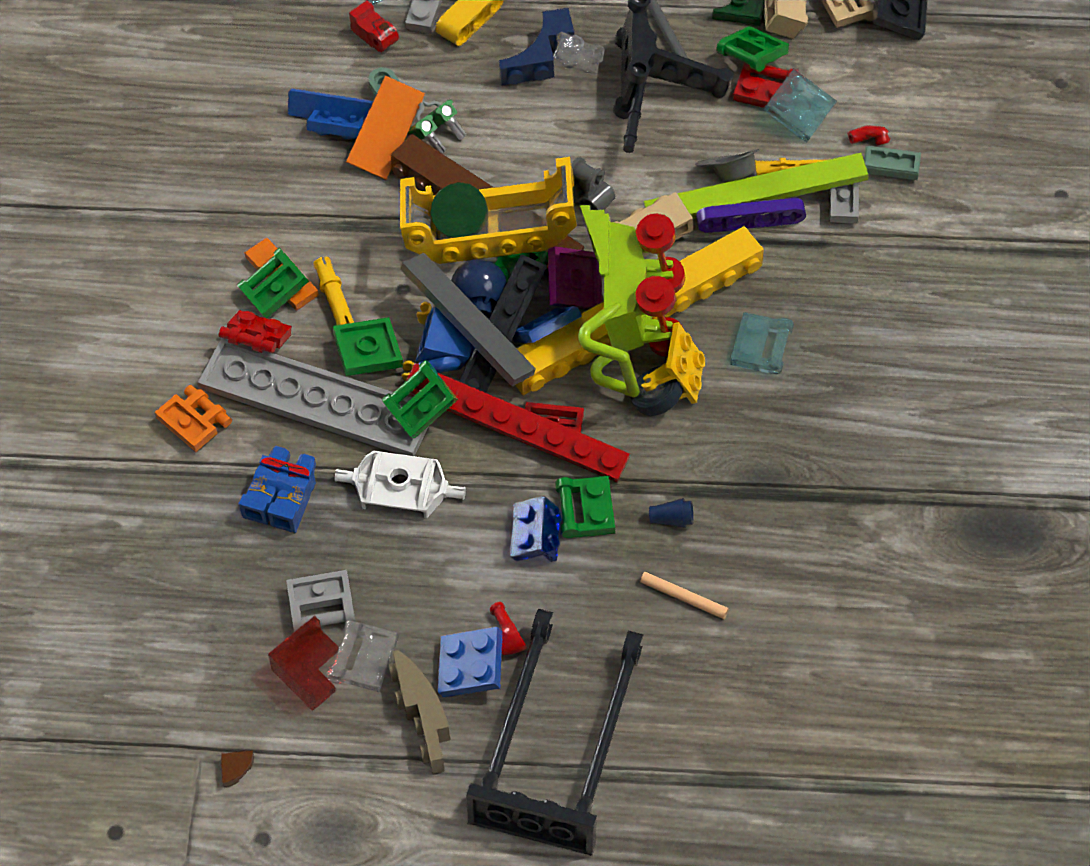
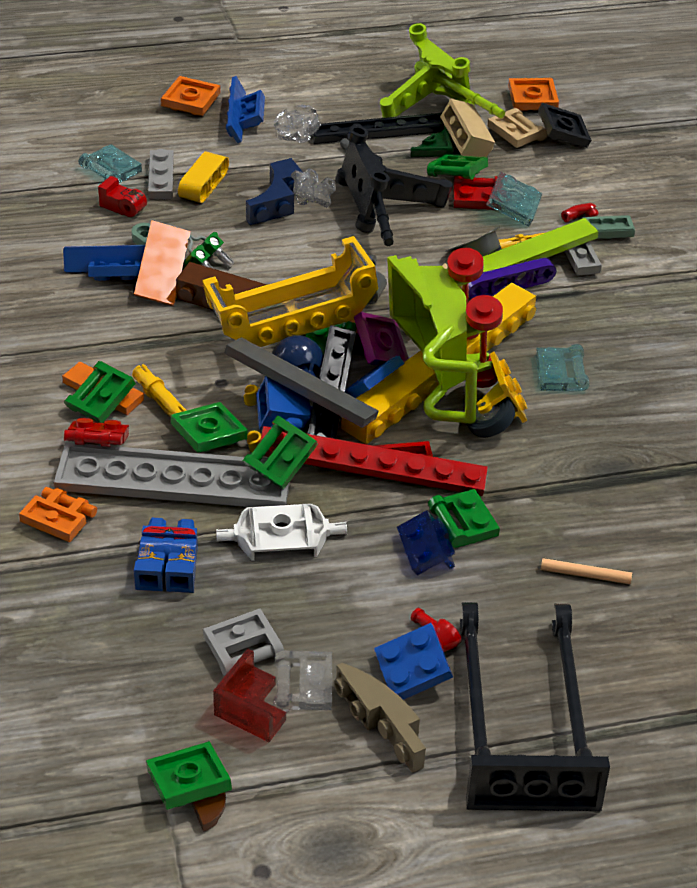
camera: 20 degrees left, 15 degrees down
dark green tile [431,182,489,238] -> none
dark blue cone [649,498,694,528] -> none
none -> green plate [146,741,232,810]

